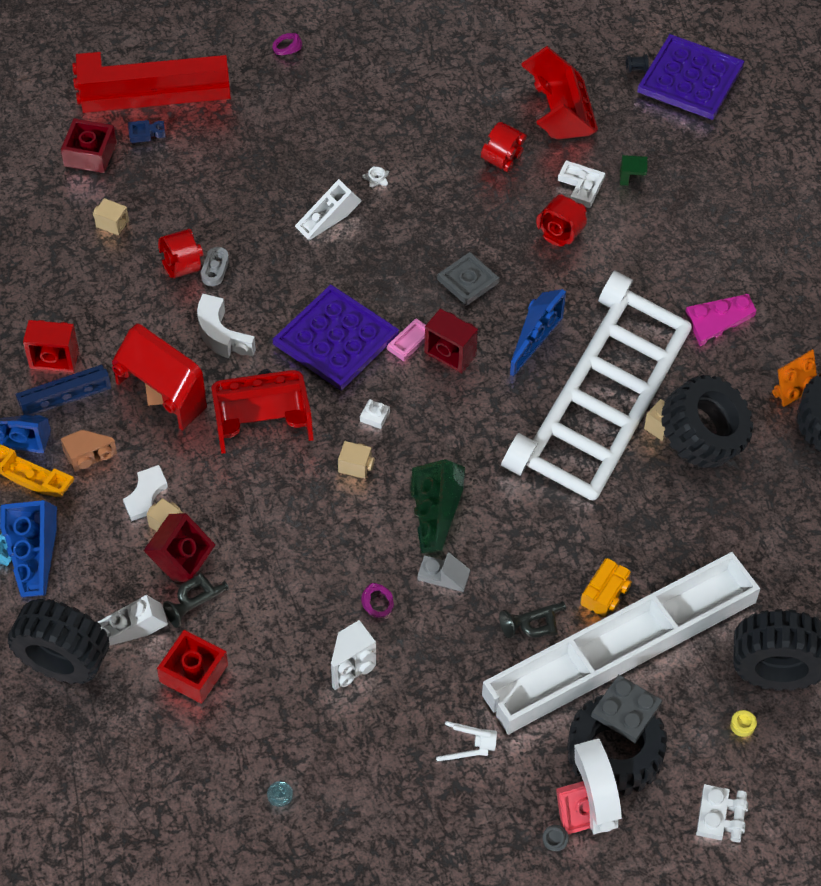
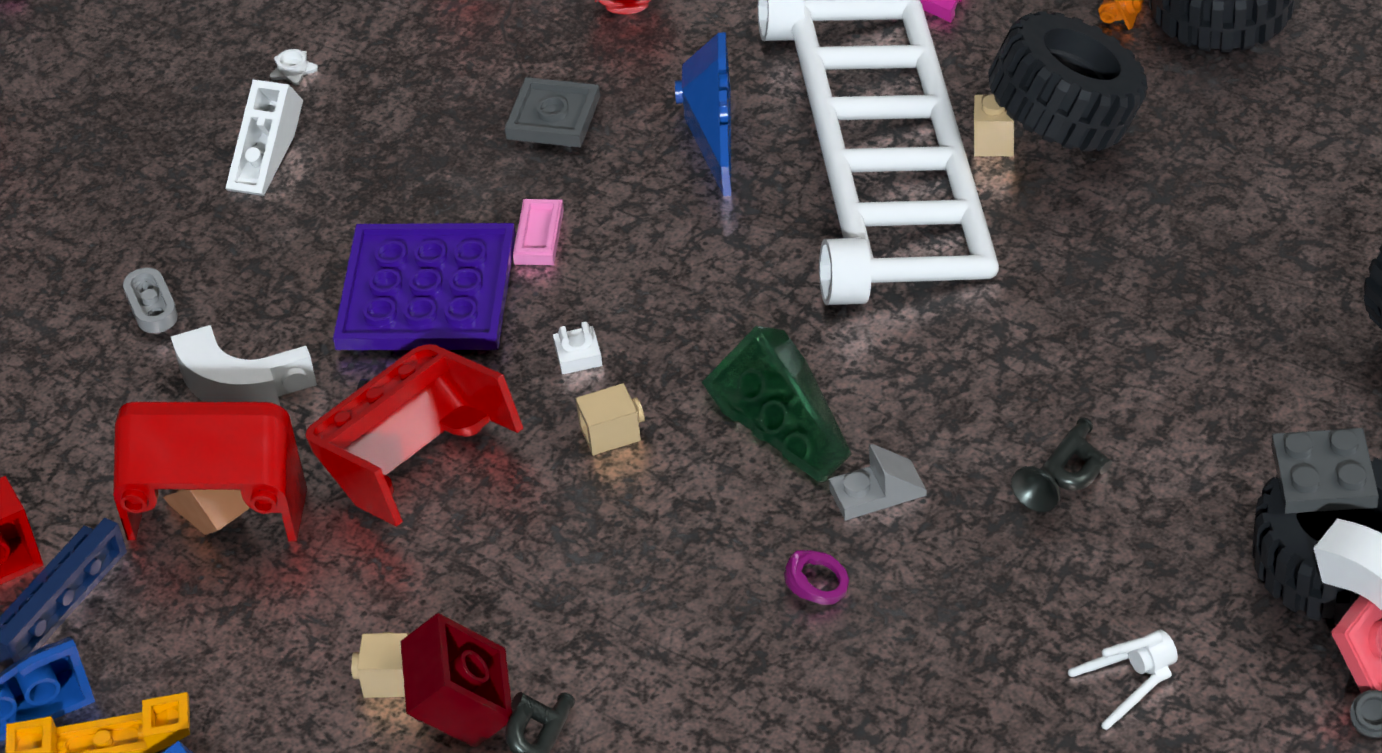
camera: 30 degrees left, 10 degrees down
nougat slope [61,430,117,472] -> none
white tile [123,465,168,522] -> none
red brick [158,228,203,278] -> none
white slope [331,620,376,690] -> none
dark red brick [424,308,478,374] -> none
white piece [482,552,760,735] -> none
light orange brick [580,558,632,617] -> none

